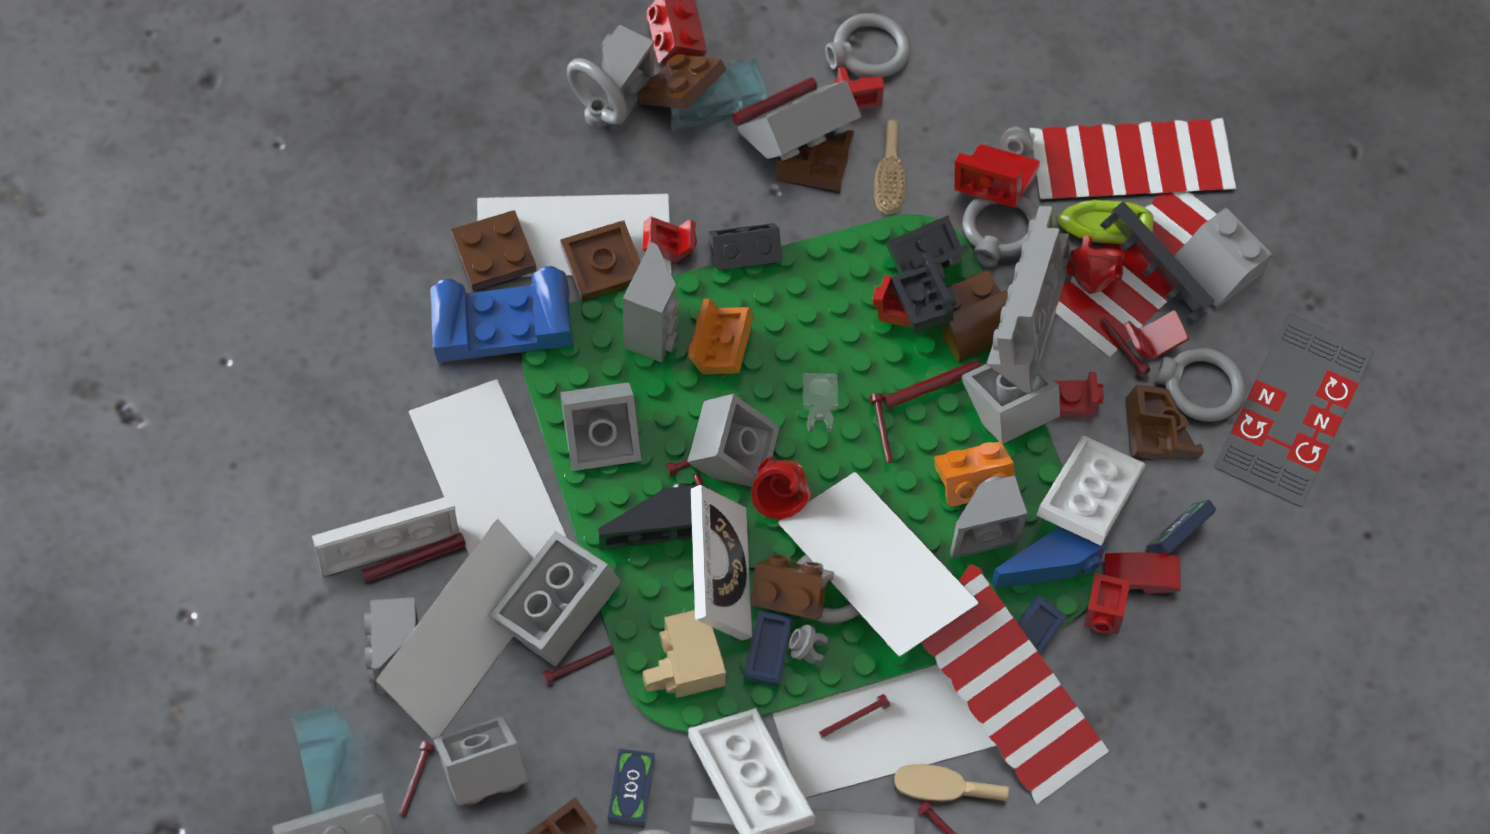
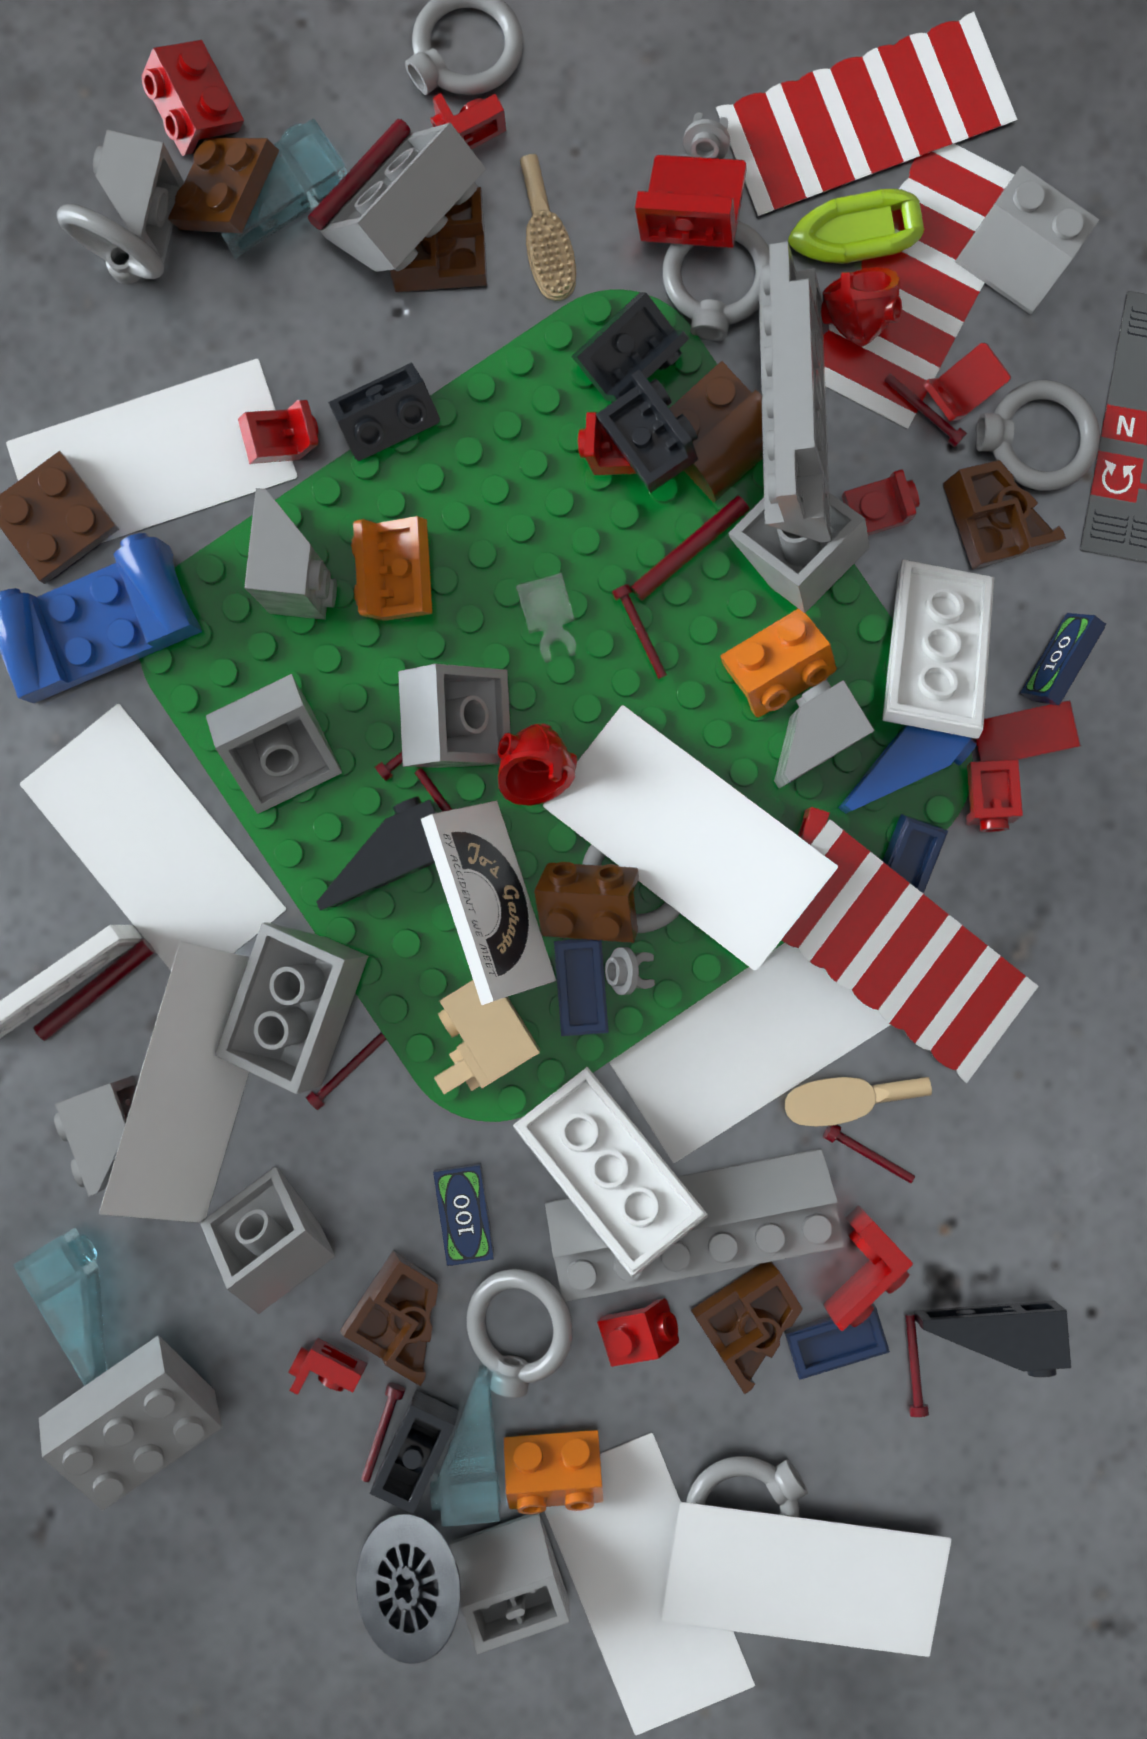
camera: 10 degrees left, 25 degrees up
dark red piece [398,741,435,817] -> none
reddish brown plate [560,220,641,302] -> none
dark red piece [819,694,890,738] -> none
black hinge [1100,201,1214,324] -> none

